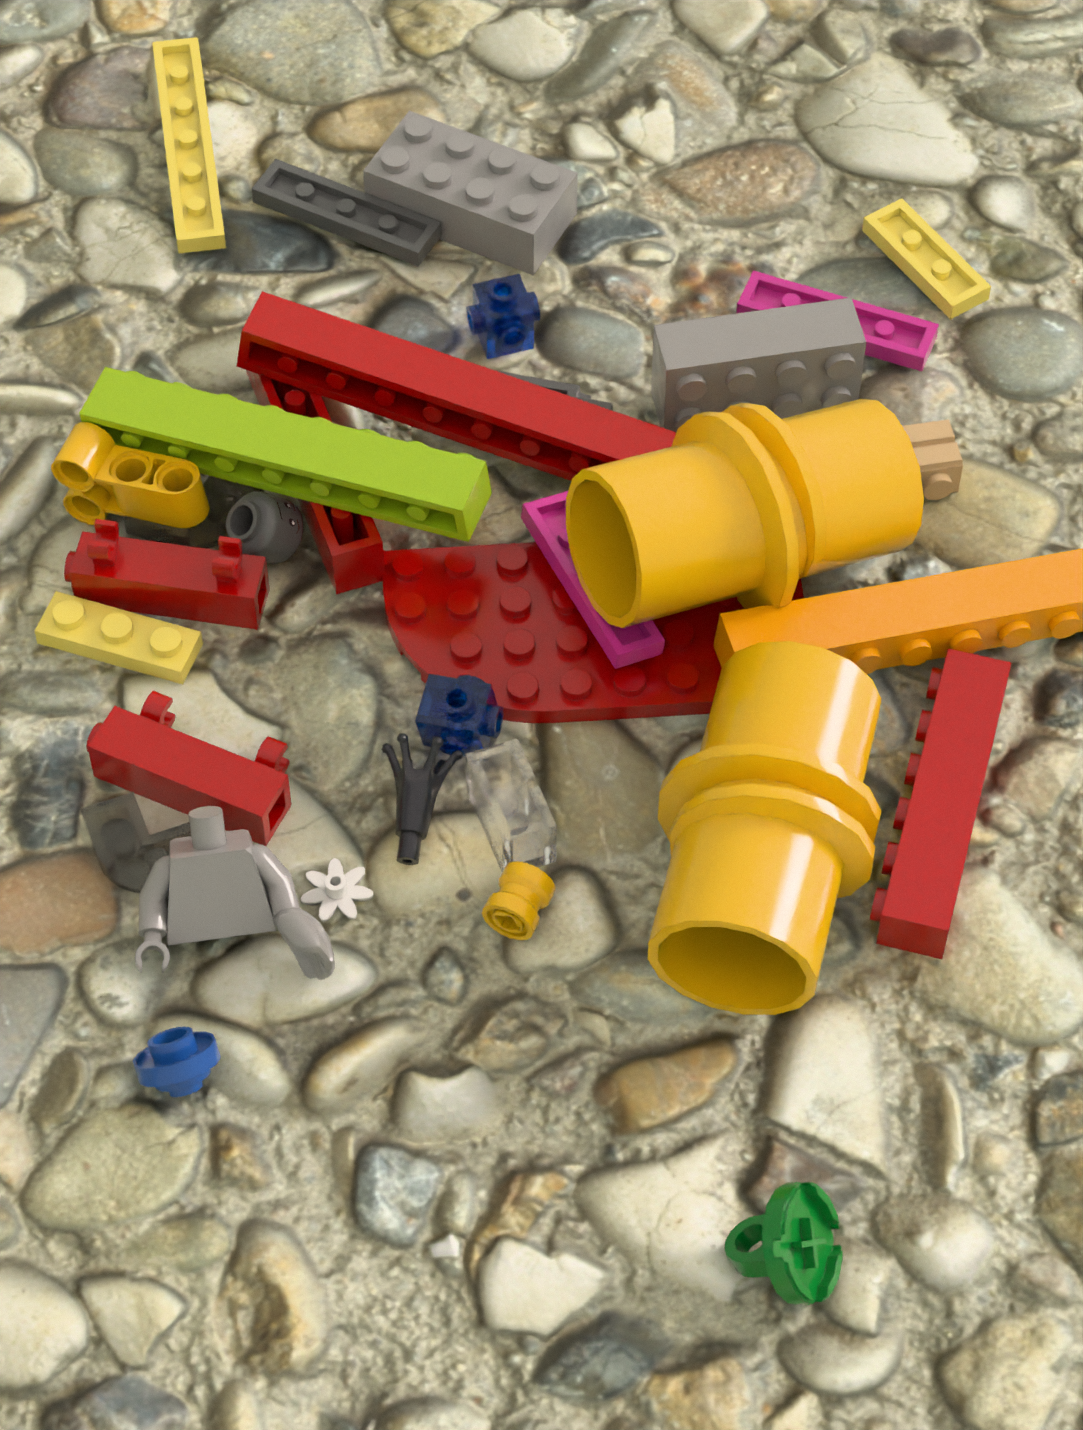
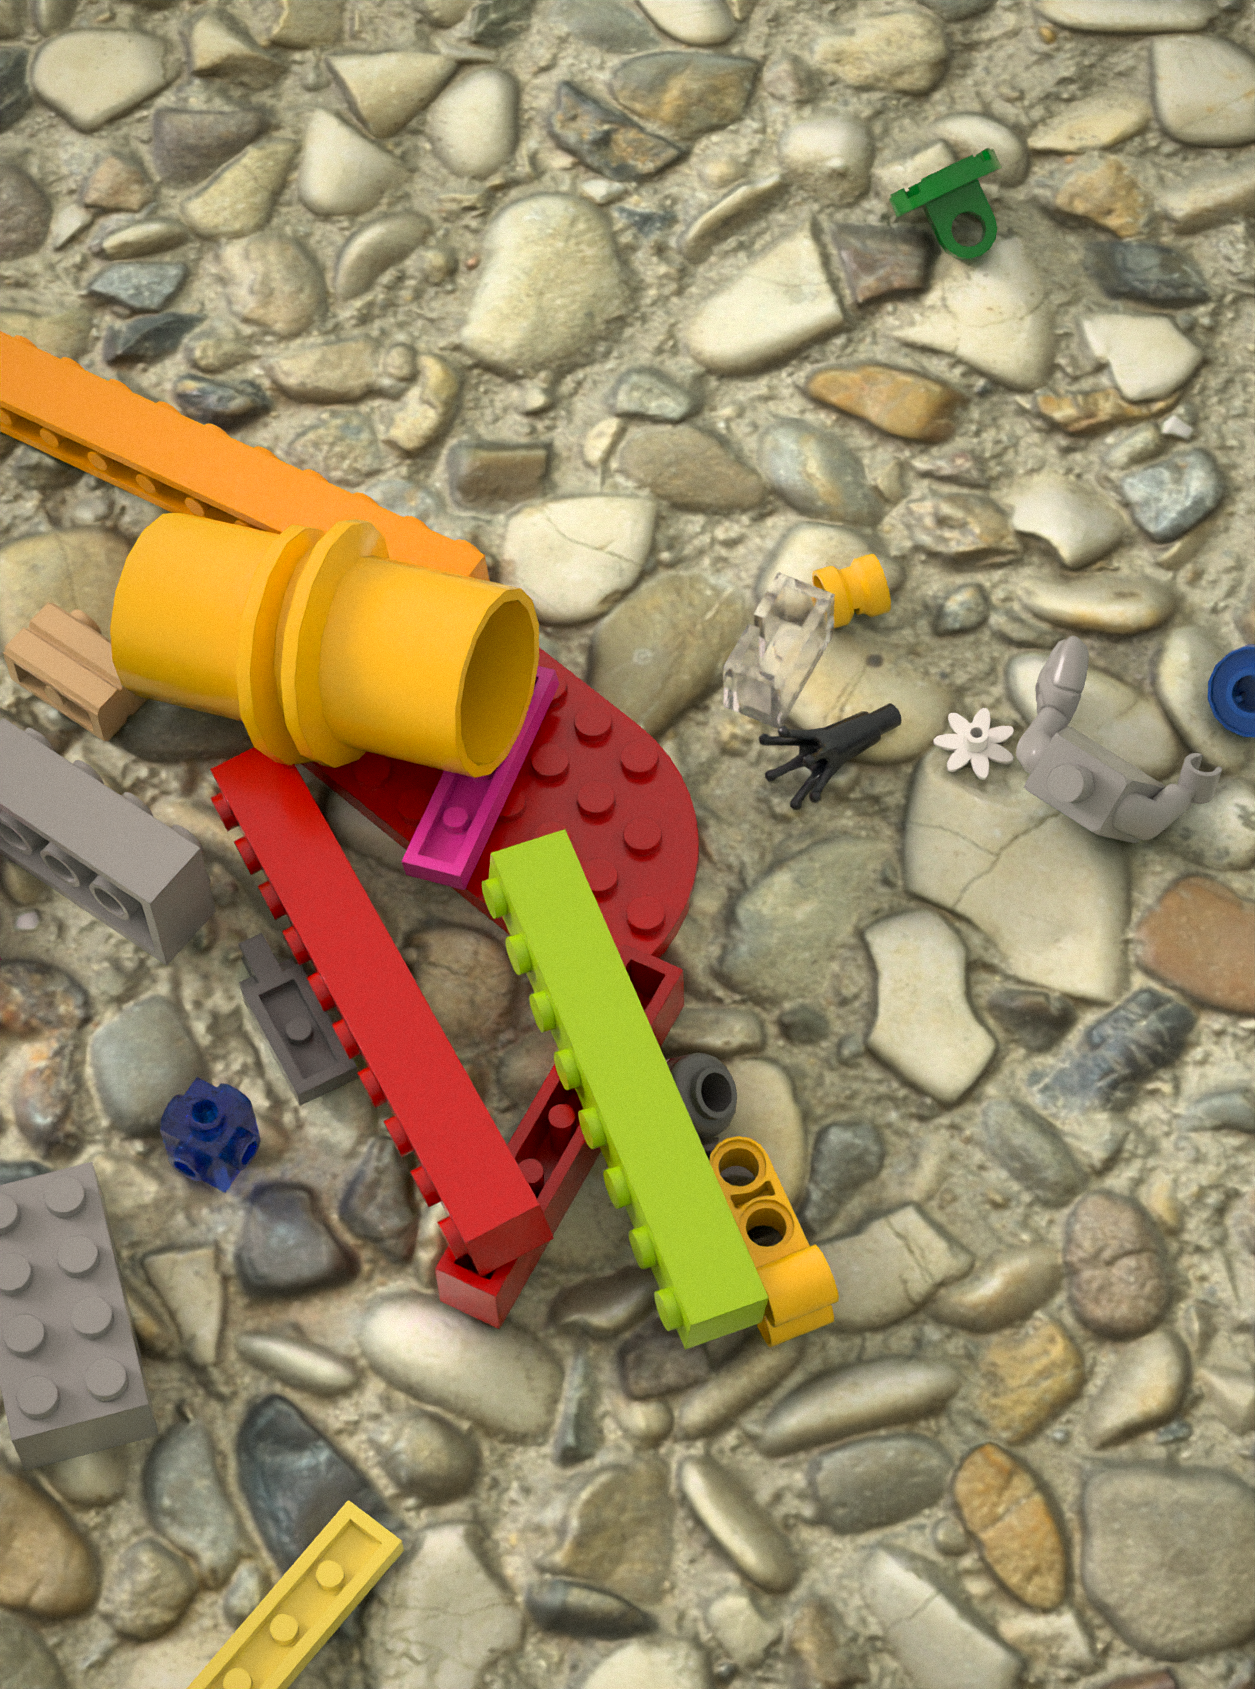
camera: 130 degrees left, 5 degrees up
light yellow plate [34,591,203,684] -> none
red brick [64,519,270,630] -> none
clear smoke plate [80,792,191,893] -> none
red brick [86,691,292,846] -> none
dark grey plate [251,159,442,267] -> none
clear blue brick [415,674,504,757] -> none
yellow piece [647,641,882,1015] -> none
red brick [870,648,1012,959] -> none

